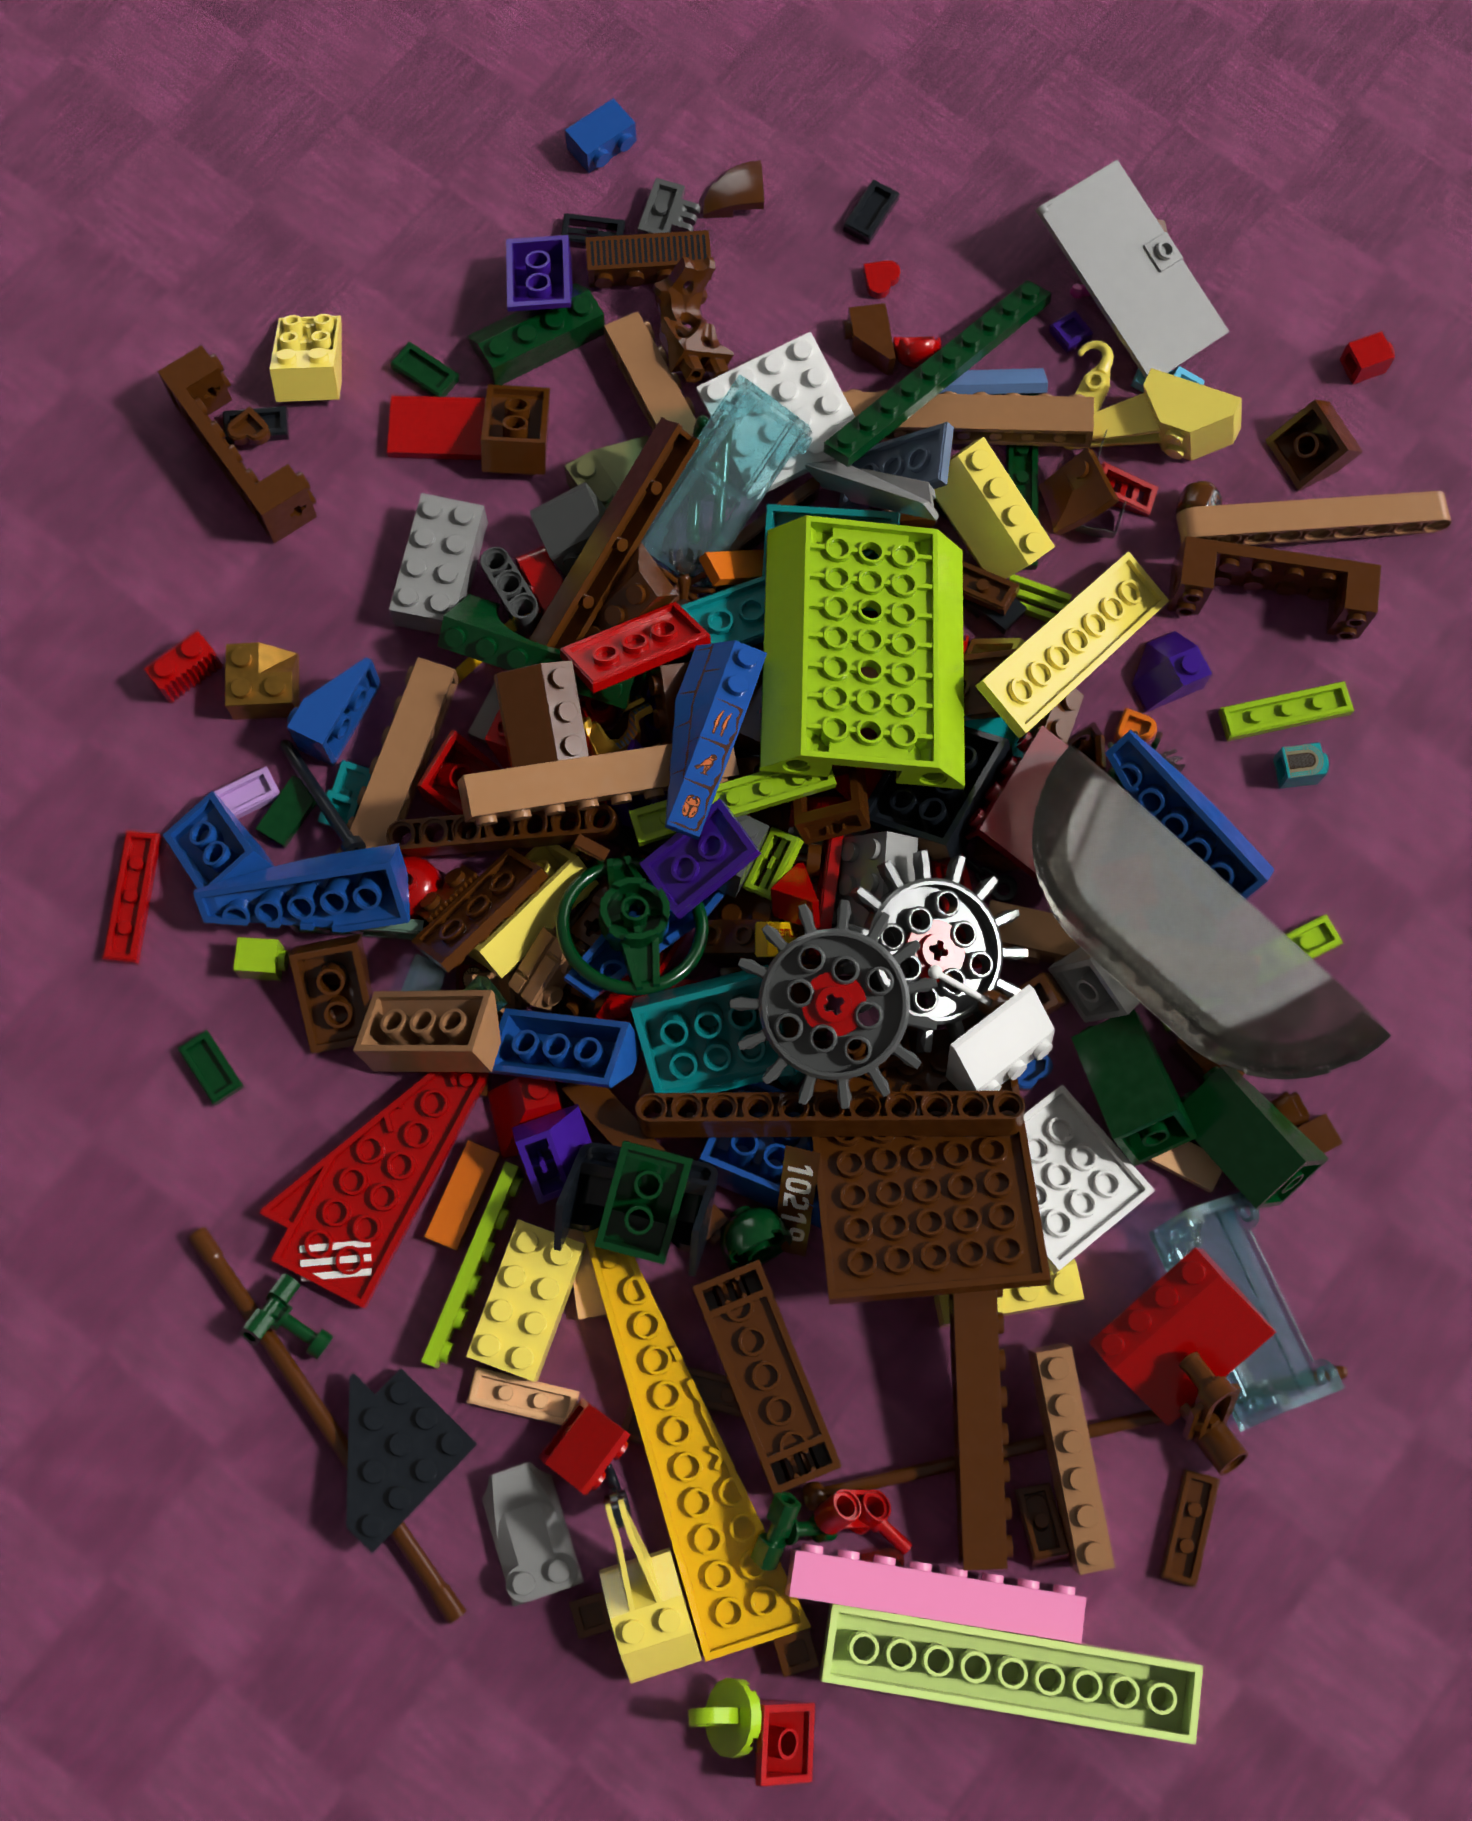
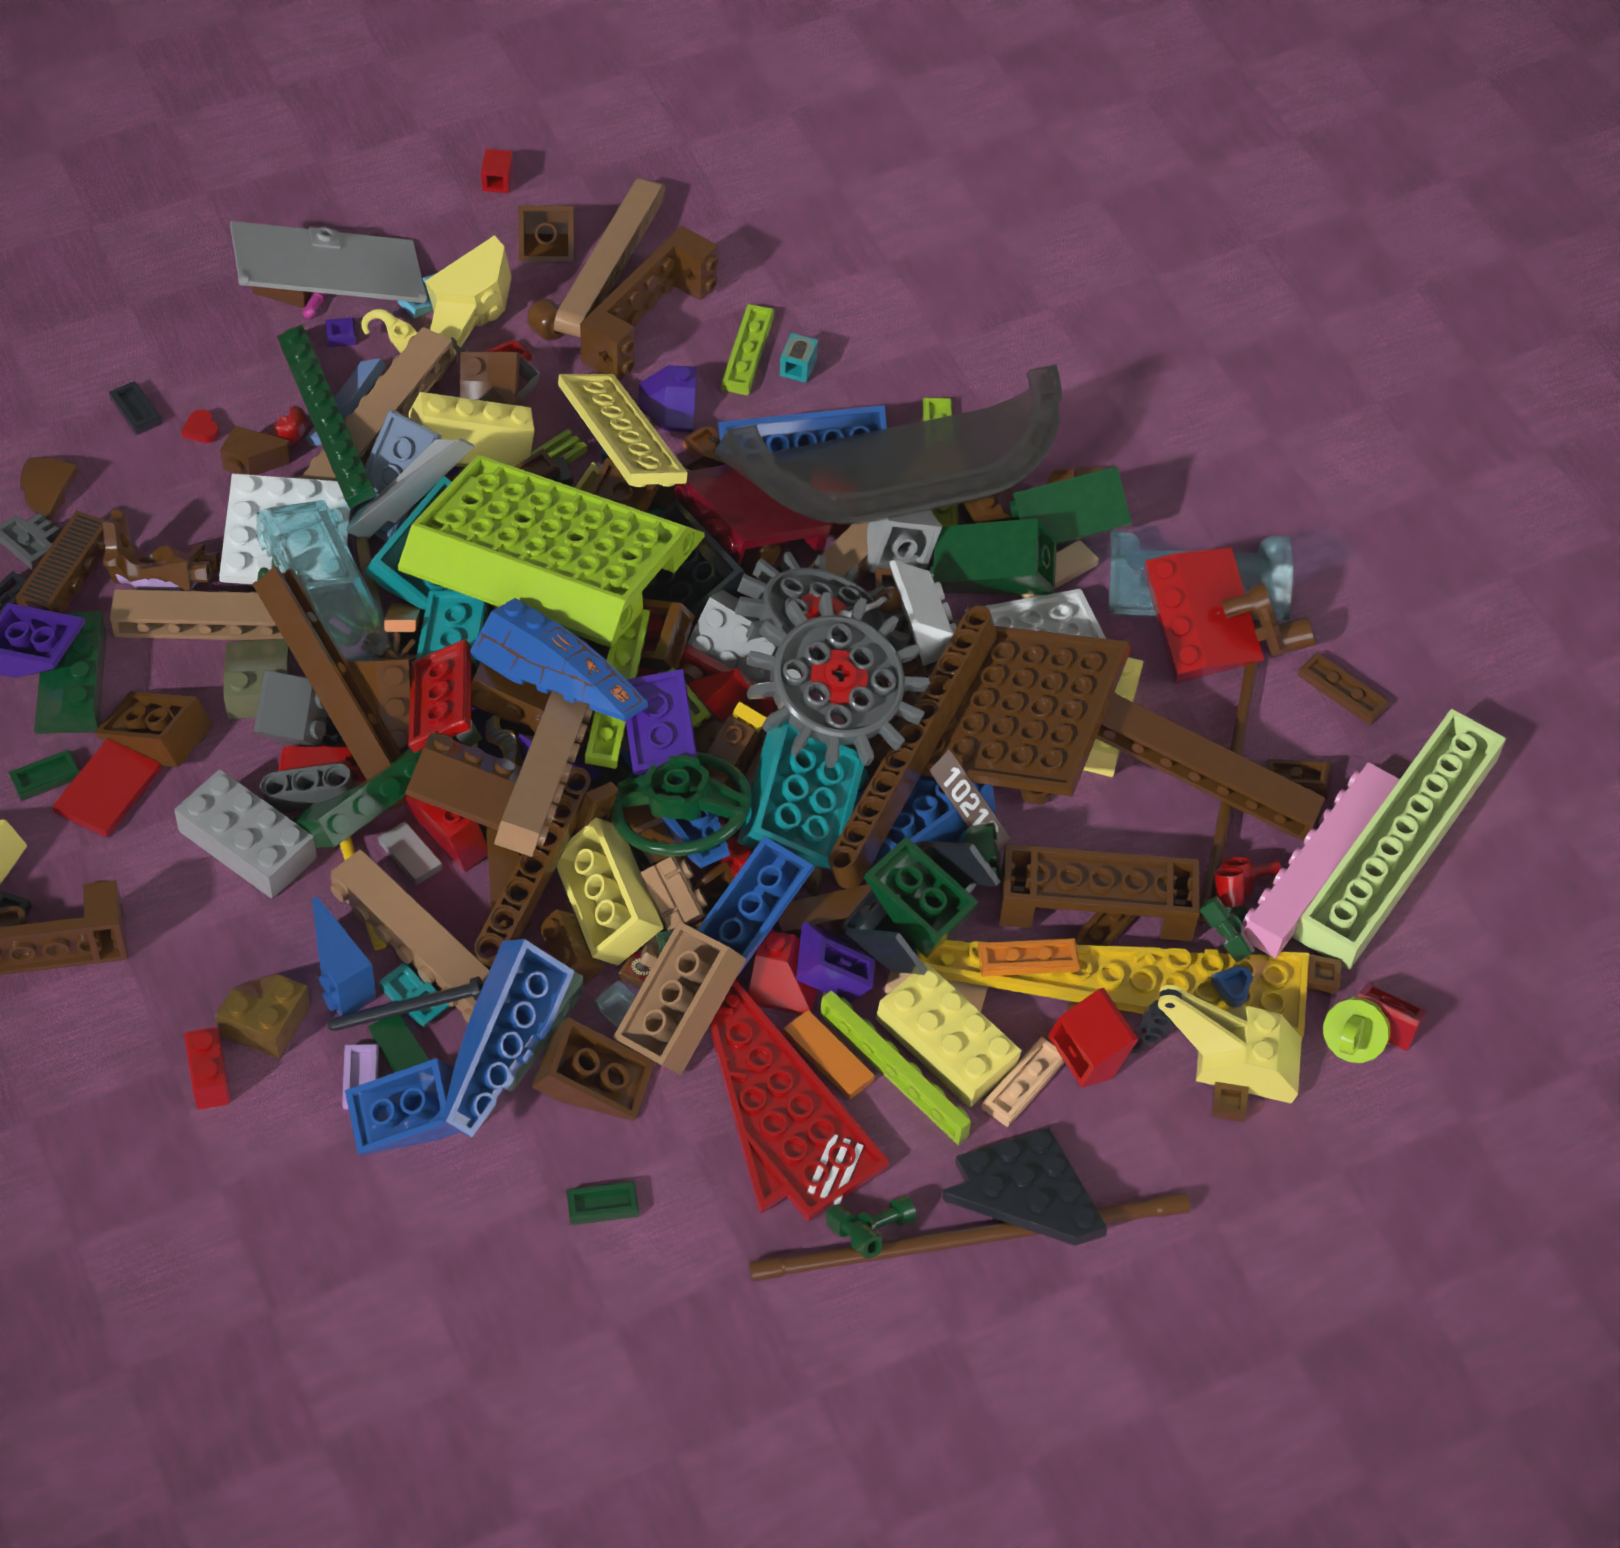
camera: 65 degrees left, 20 degrees down
red tile [102,830,162,965] -> none
lime brick [233,937,289,981] -> none
reddish brown plate [411,848,549,973] -> none
red slope [417,730,500,815] -> none
light grey slope [482,1462,584,1607] -> none
medium nougat brick [1027,1343,1115,1575] -> none
none -> orange tile [977,938,1080,976]
none -> blue tile [1211,966,1253,1007]

